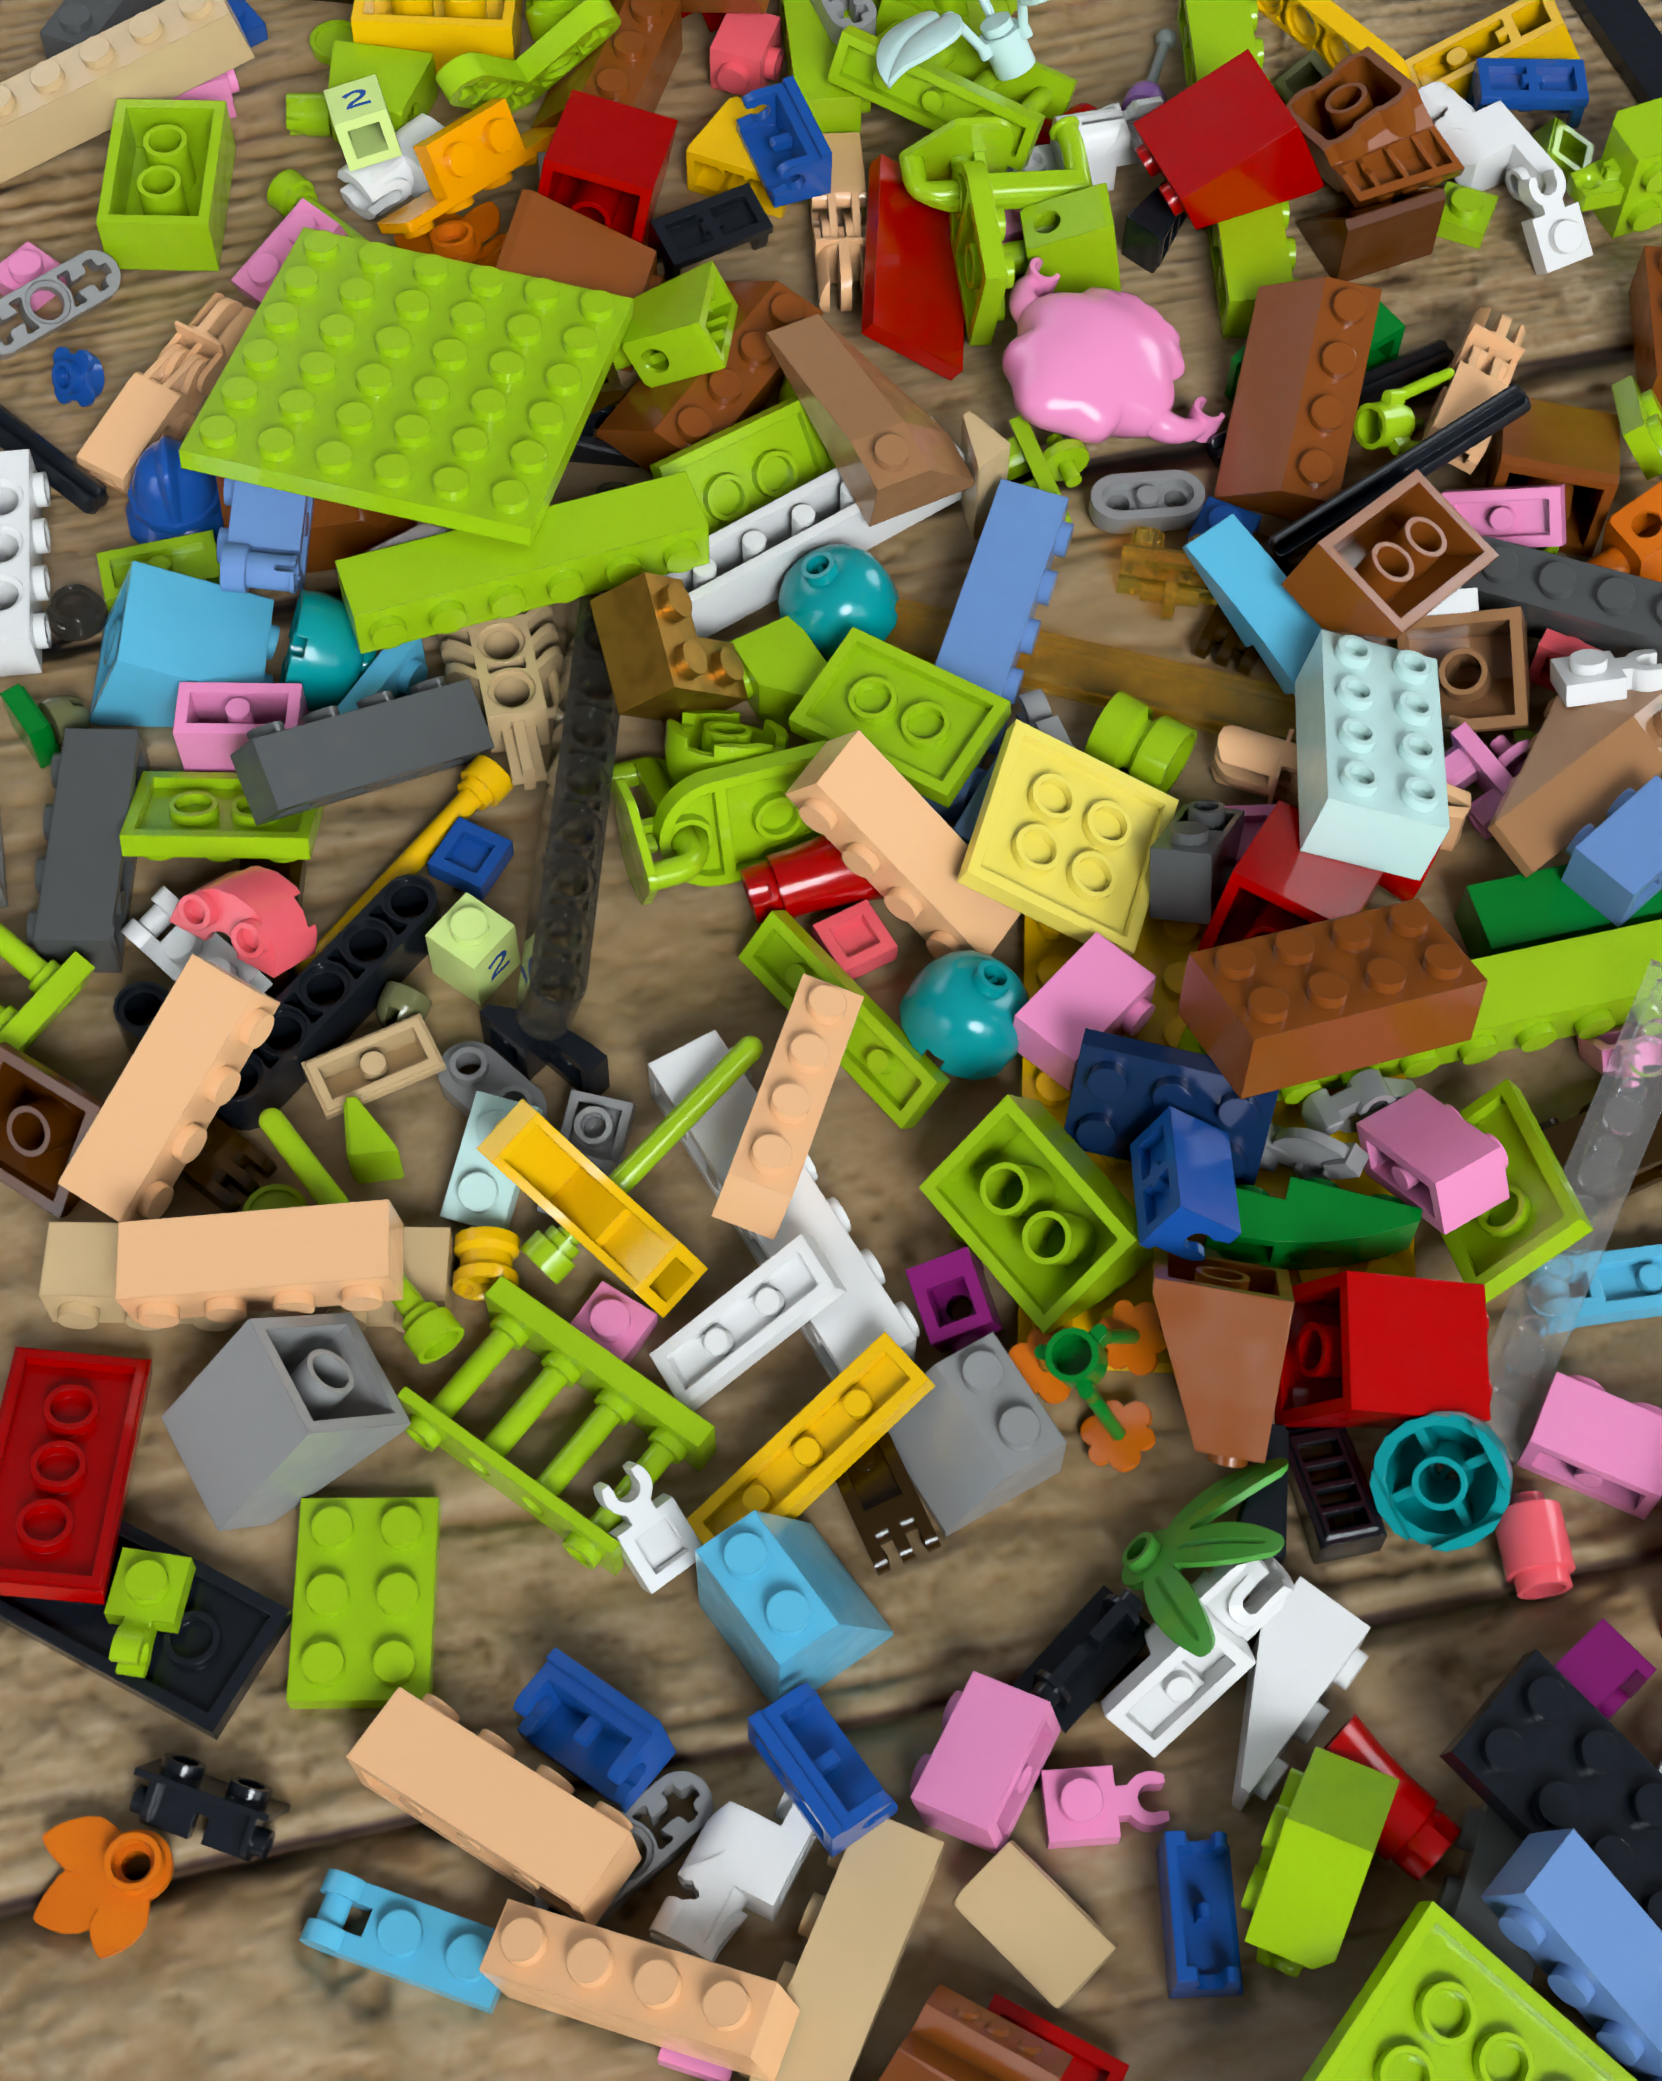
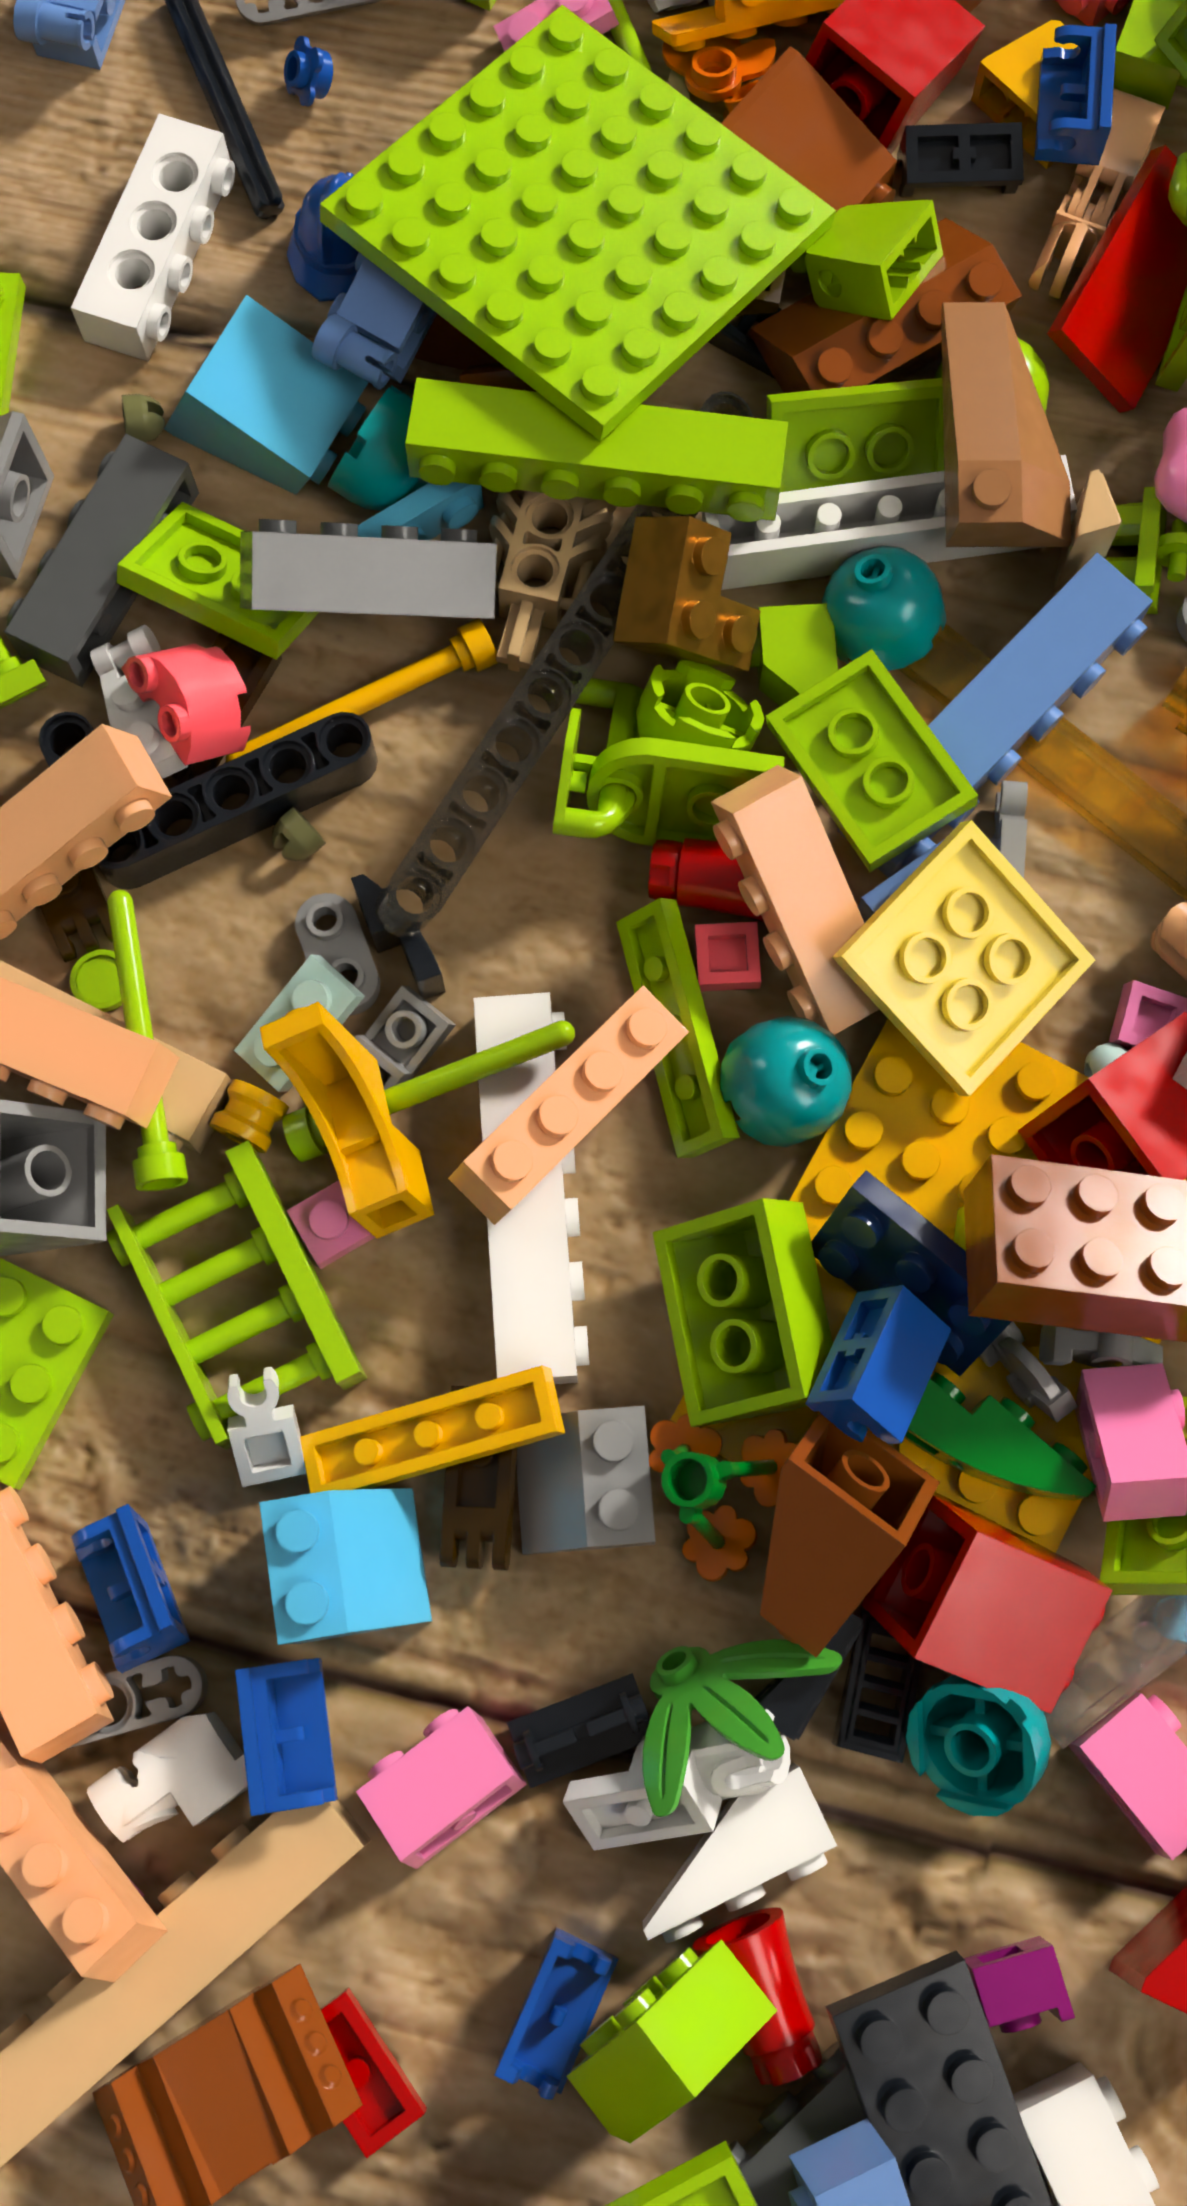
camera: 30 degrees right, 15 degrees up
green tile [0,684,60,769] -> none
clear smoke plate [46,584,108,641] -> none
light nougat arm [76,291,257,496] -> none
lime plate [96,530,220,612] -> none
bright pink brick [173,682,309,773] -> none
tan slope [301,1013,446,1120] -> none
lime slope [343,1096,405,1184] -> none
yellowish green brick [425,892,521,1006] -> none
blue plate [427,817,514,900] -> none
white plate [649,1233,847,1411] -> none
magenta brick [905,1247,1003,1354] -> none
tan slope [952,1840,1119,2008] -> none
bright pink brick [1013,932,1157,1092] -> none
bright pink plate [1039,1765,1170,1849] -> none
lime wheel [1084,691,1197,794] -> none
dark grey slope [1150,800,1245,925] -> none
coral brick [1495,1491,1576,1600] -> none

